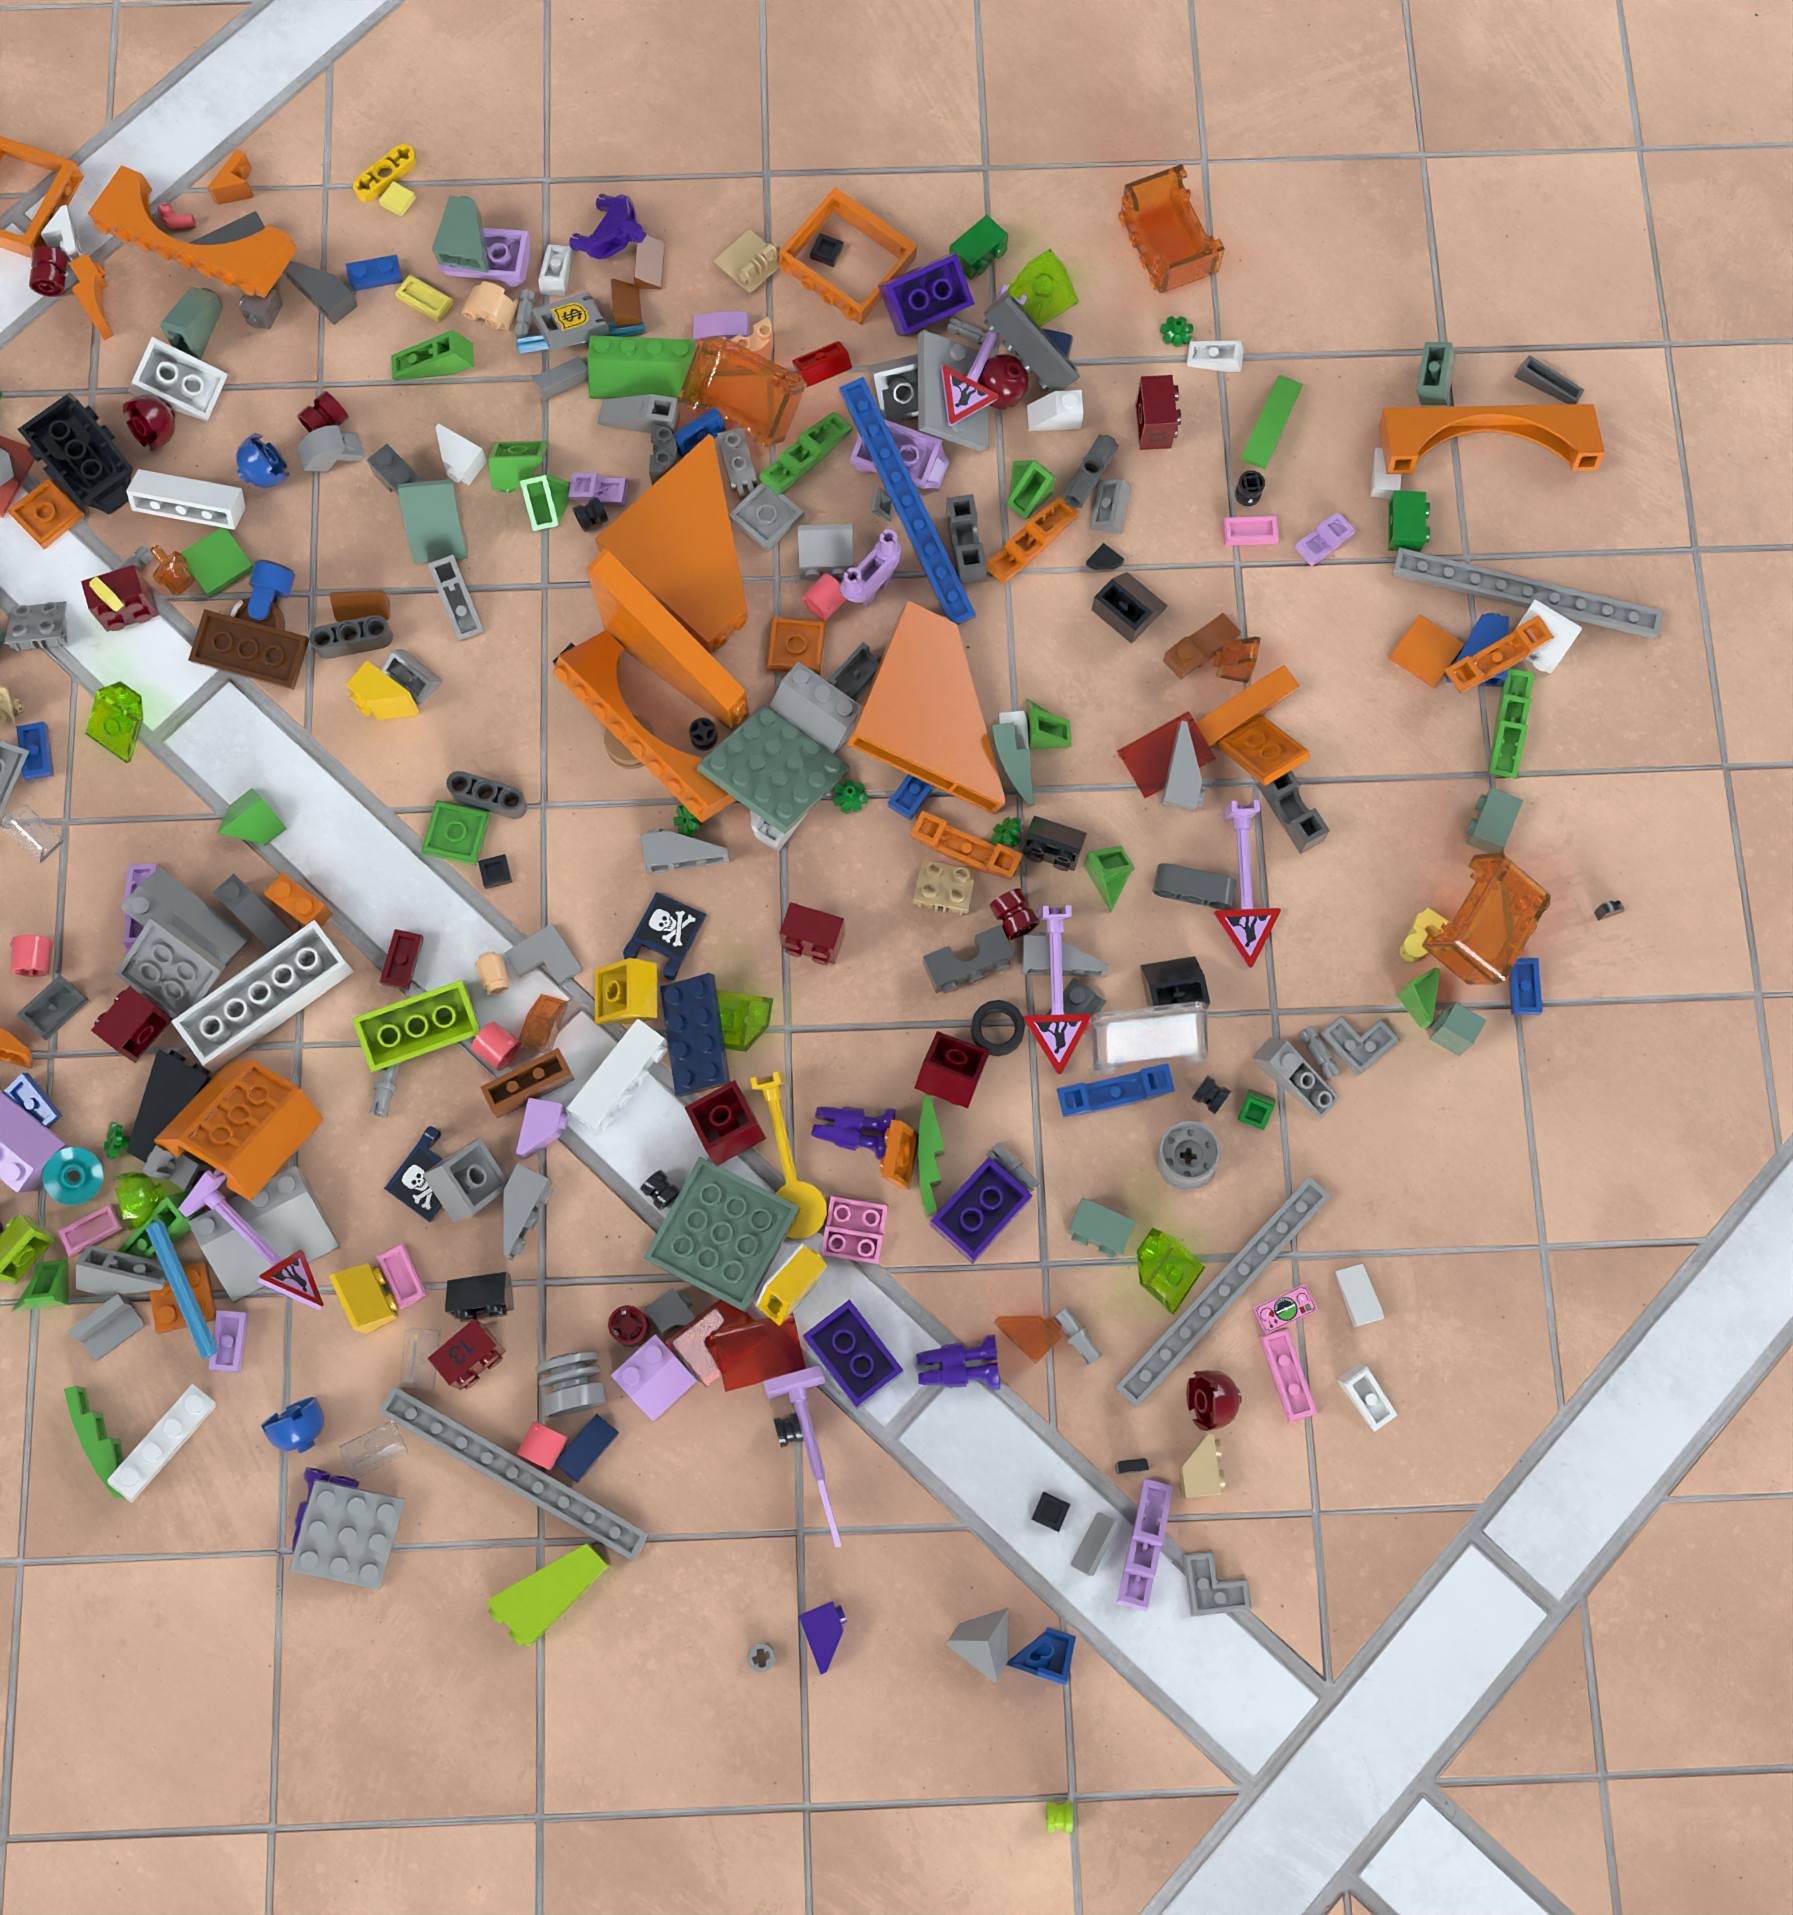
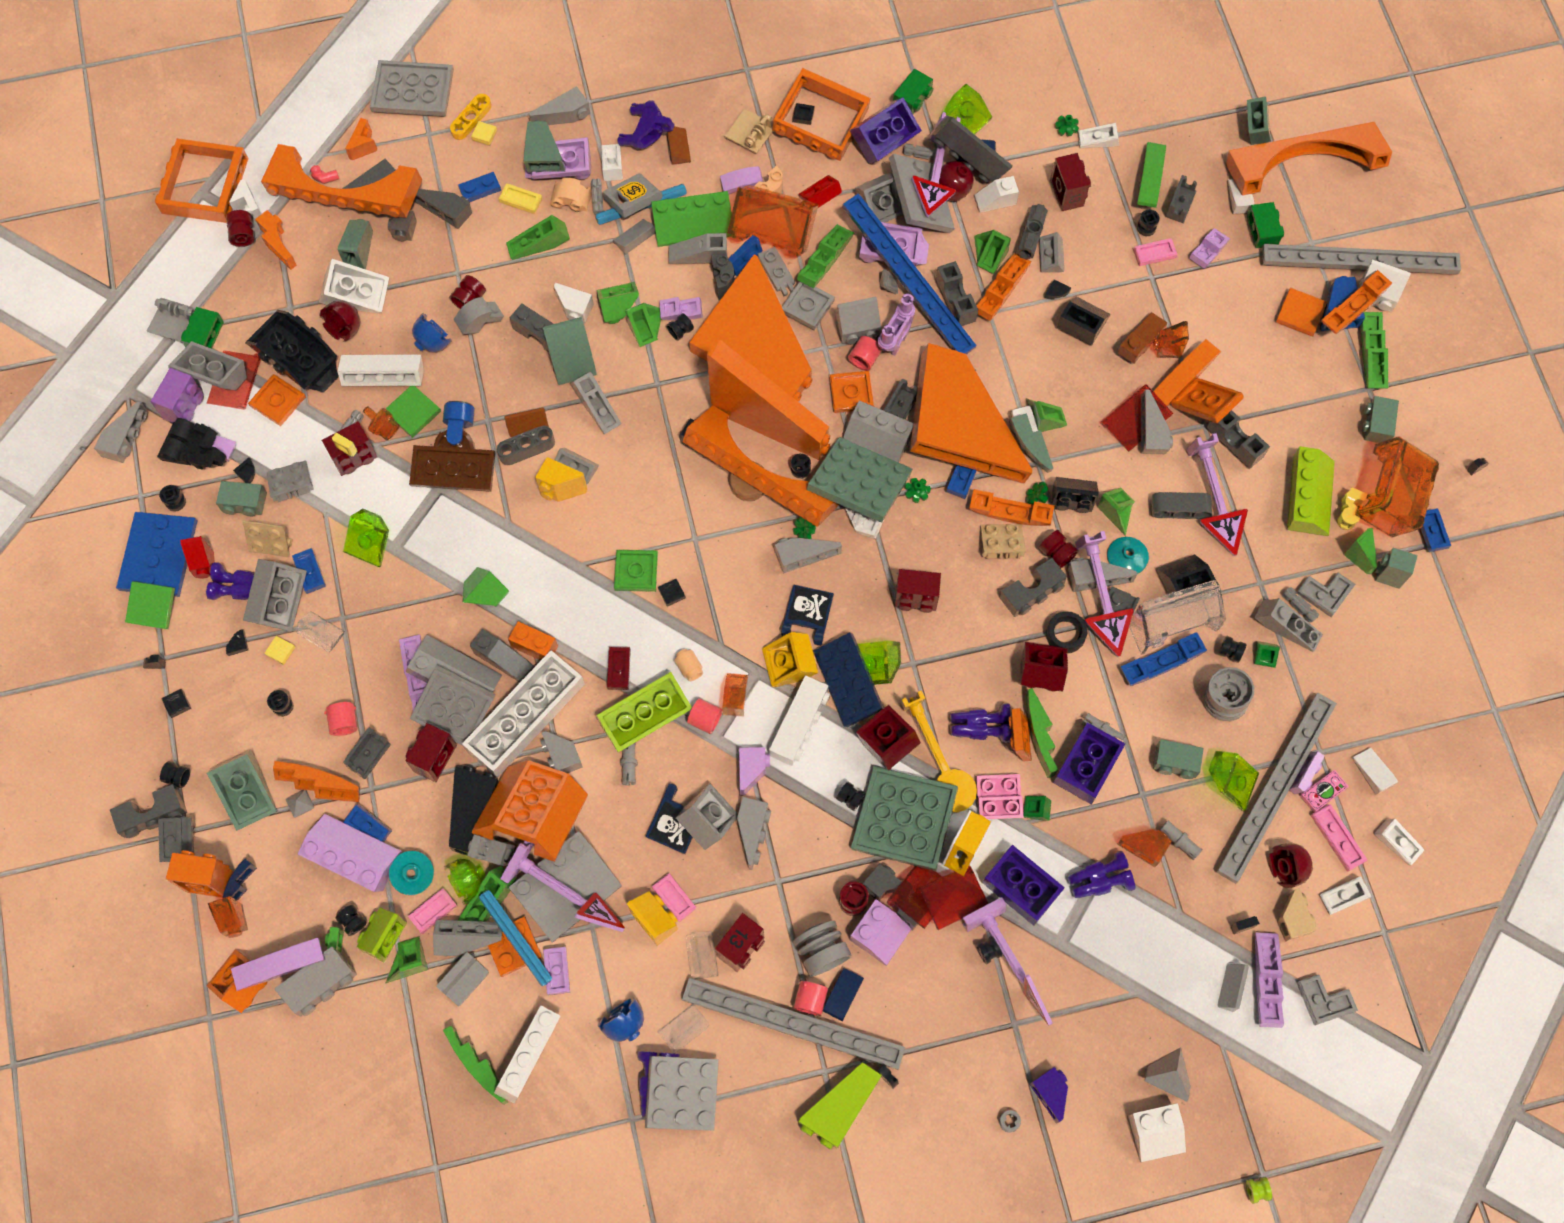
camera: 10 degrees left, 5 degrees down
green plant [104,1122,131,1159] -> none
black slope [445,1272,514,1322] -> none
dark grey beam [446,771,527,819] -> none
dark orange brick [480,1048,575,1118] -> none
light grey tile [504,923,582,985] -> none
dark orange slope [611,279,642,327] -> none
blue slope [1006,1627,1076,1685] -> none
black tile [1031,1492,1071,1532] -> none
clear orange windscreen [1118,164,1225,293] -> none
dark grey piece [1514,355,1584,404] -> none
none -> light grey plate [370,60,454,116]
none -> light grey slope [528,86,591,125]
none -> light grey slope [540,731,583,773]
none -> black tile [877,1065,899,1089]
none -> green slope [1023,796,1051,821]
none -> teal dish [1107,537,1149,574]
none -> white slope [1128,1103,1186,1162]
none -> dark grey hinge [1166,175,1197,223]
none -> lime slope [1287,446,1335,536]
none -> lavender plate [1289,751,1324,794]
none -> white slope [1320,876,1372,915]

